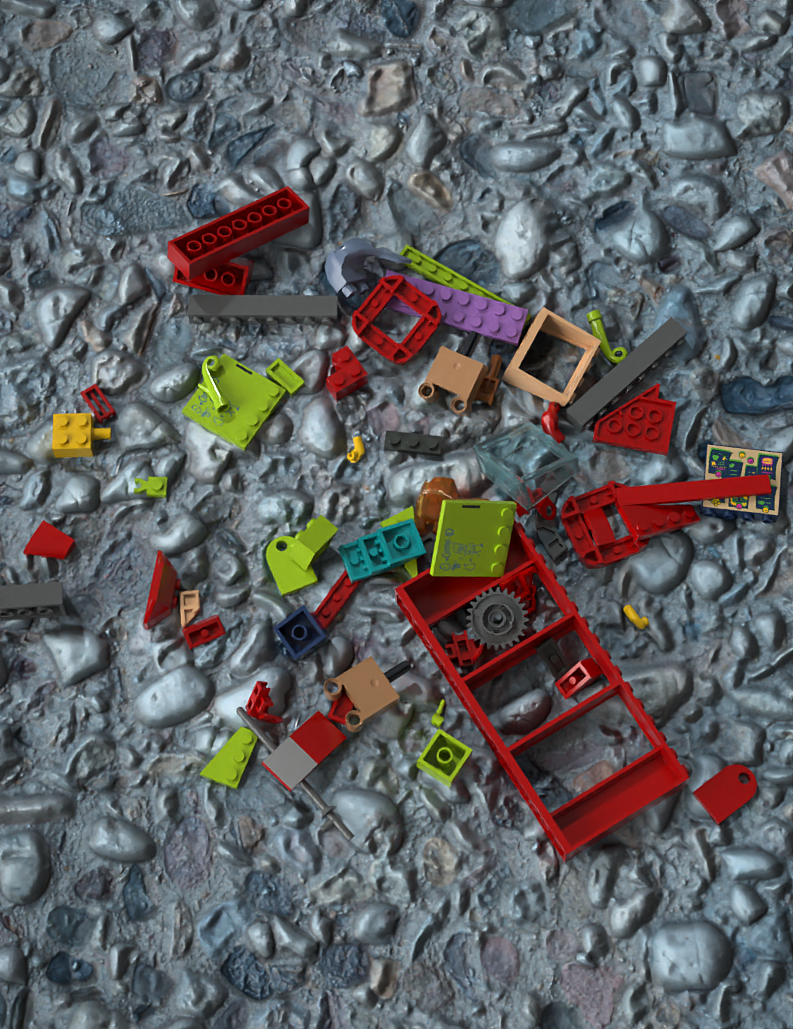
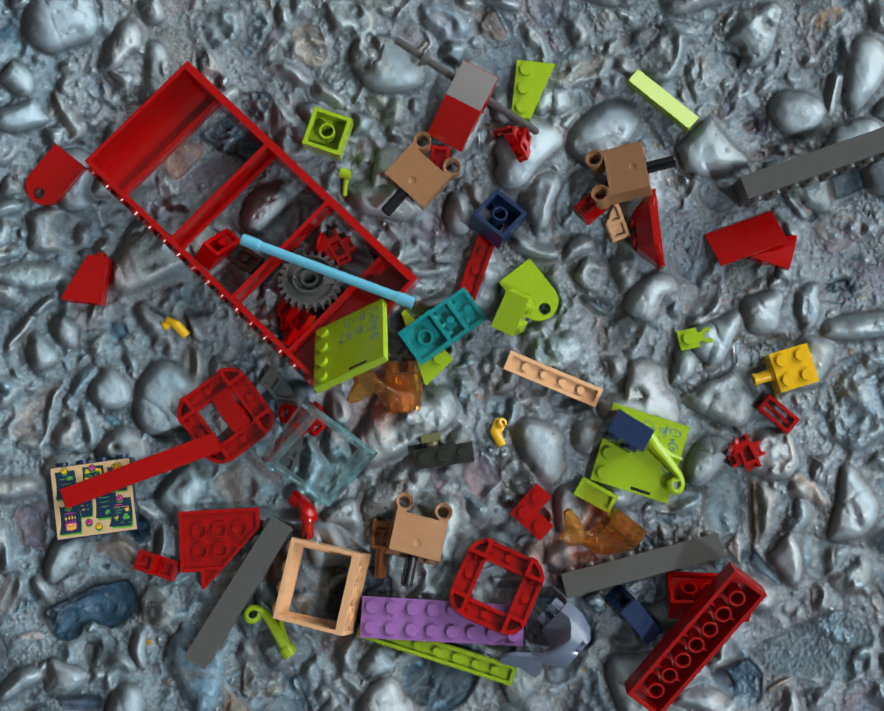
camera: 165 degrees right, 15 degrees up
red wing [618,504,700,541] -> none
none -> red slope [61,252,113,307]
none -> red slope [133,549,180,581]
none -> medium azure piece [240,234,416,309]
none -> olive plate [420,432,442,447]
none -> light nougat plate [503,351,603,408]
none -> clear orange hips [557,508,648,554]
none -> medium nougat piece [585,141,677,209]
none -> dark blue brick [598,409,655,453]
none -> dark blue slope [605,584,663,645]
none -> slope [626,69,699,133]
none -> red piece [704,211,789,267]
none -> red piece [726,433,765,472]

